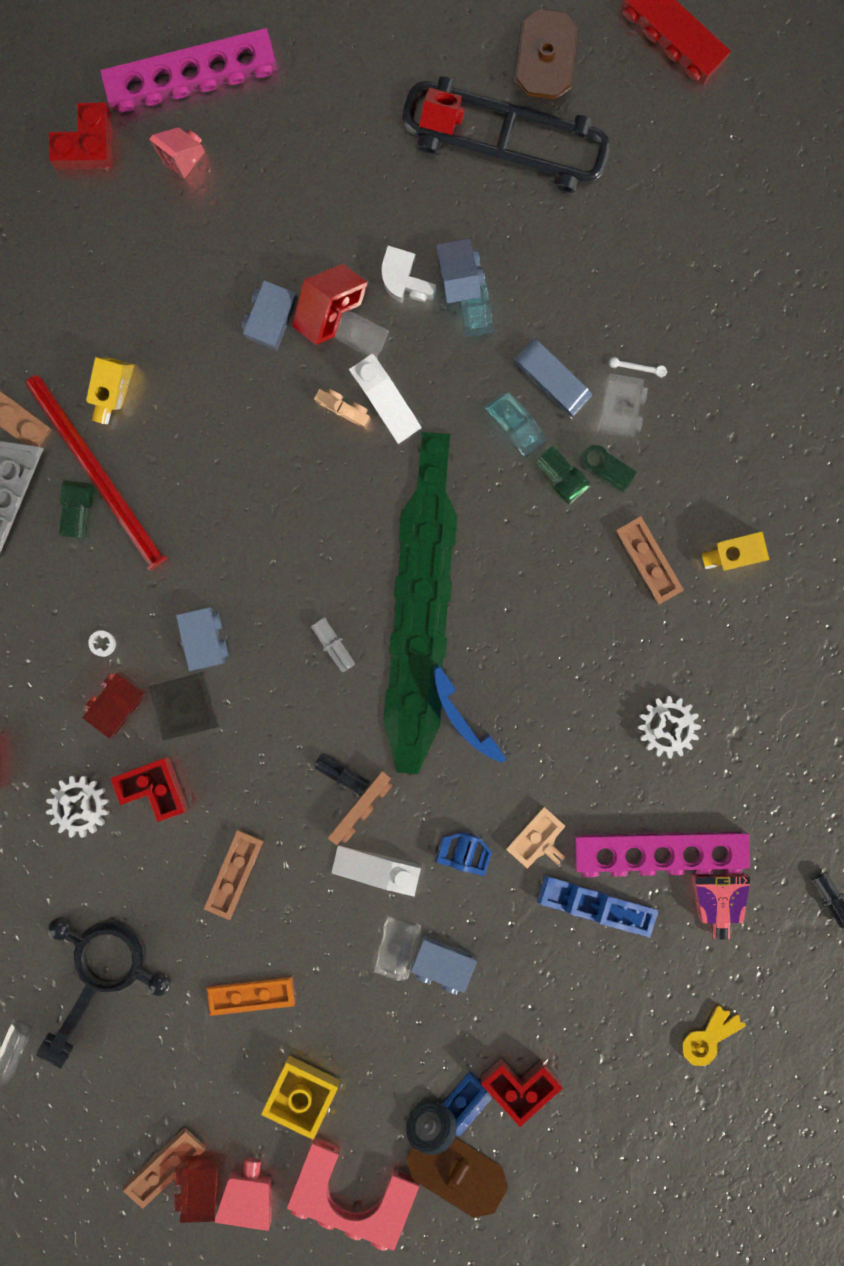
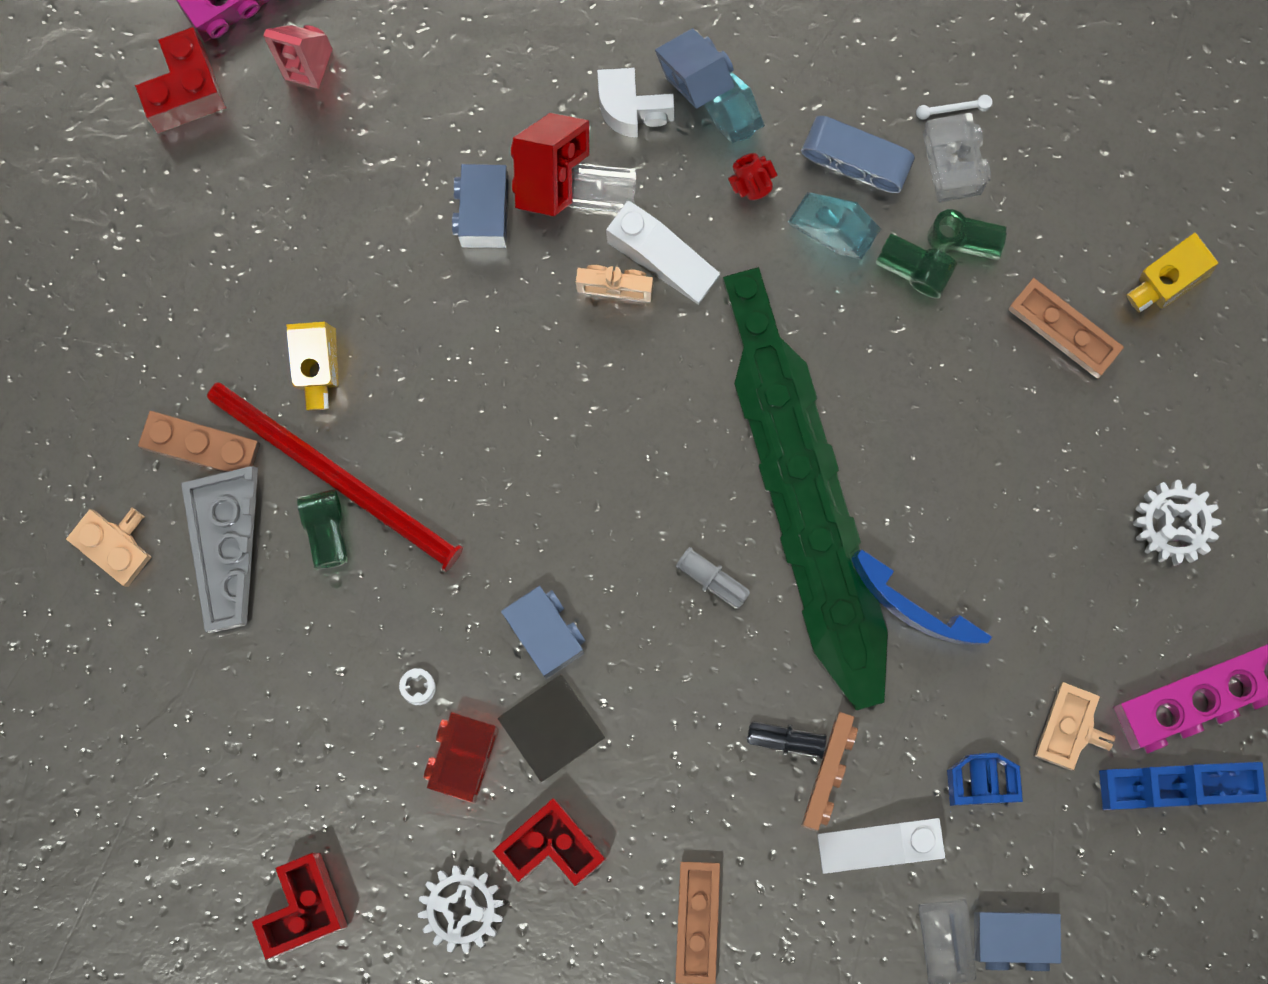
camera: 20 degrees left, 10 degrees down
none -> red gear [728,153,778,200]

